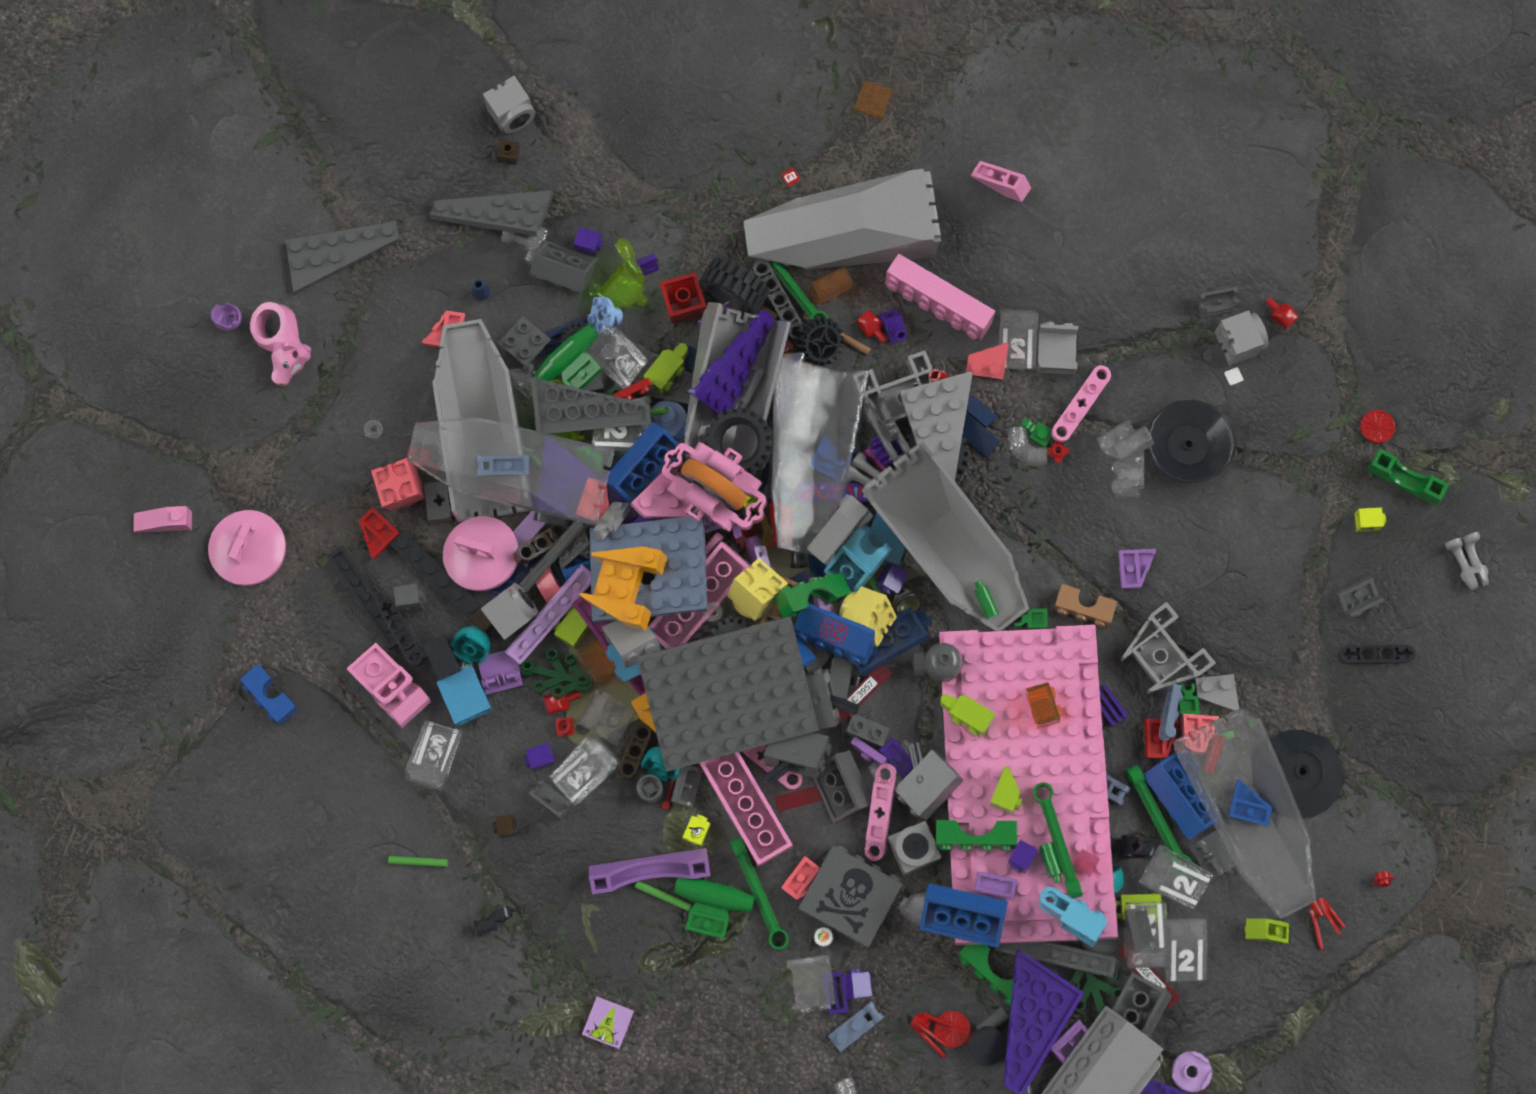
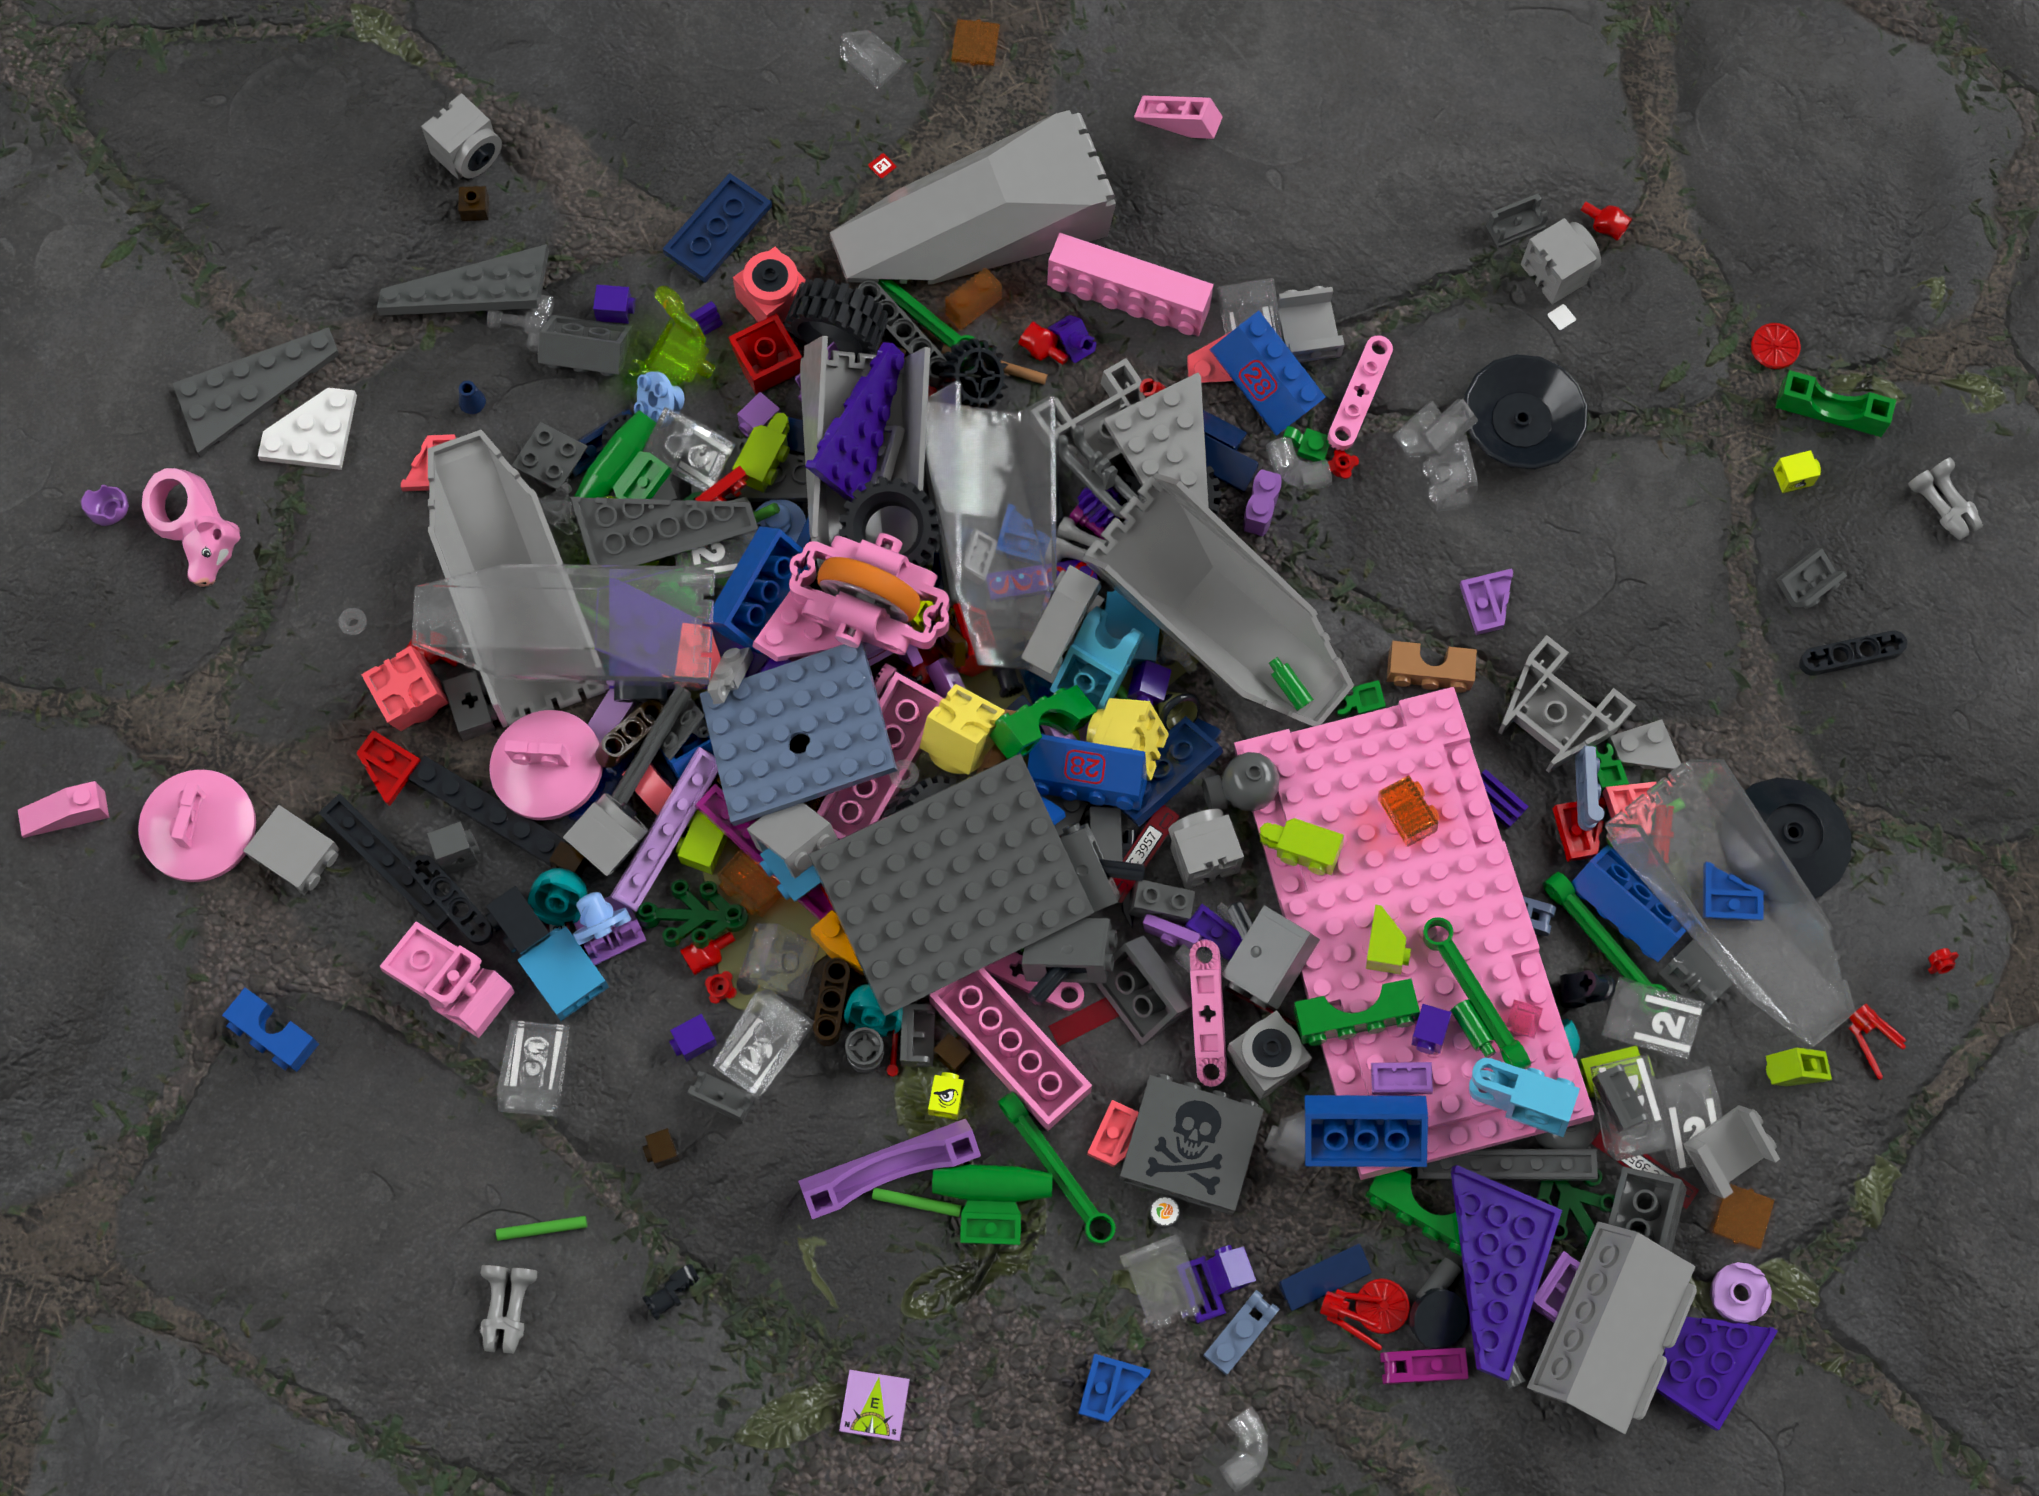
camera: 15 degrees left, 5 degrees down
sand blue plate [475,455,529,476] -> none
light orange wedge [580,546,667,631] -> none
none -> light grey panel [243,805,340,896]
none -> white plate [258,388,357,470]
none -> light grey piece [480,1265,537,1354]
none -> light blue plate [573,892,631,945]
none -> dark blue plate [663,173,772,283]
none -> coral piece [733,246,805,323]
none -> medium lavender brick [737,392,781,438]
none -> clear slope [840,30,907,89]
none -> dark brown plate [933,1033,971,1074]
none -> blue wing [1078,1354,1151,1423]
none -> light grey piece [1168,809,1244,889]
none -> blue slope [1209,311,1326,436]
none -> medium lavender brick [1243,469,1281,536]
none -> dark blue slope [1278,1243,1372,1312]
none -> magenta plate [1380,1348,1469,1385]
none -> light grey panel [1683,1105,1780,1199]
none -> clear orange piece [1712,1184,1775,1249]

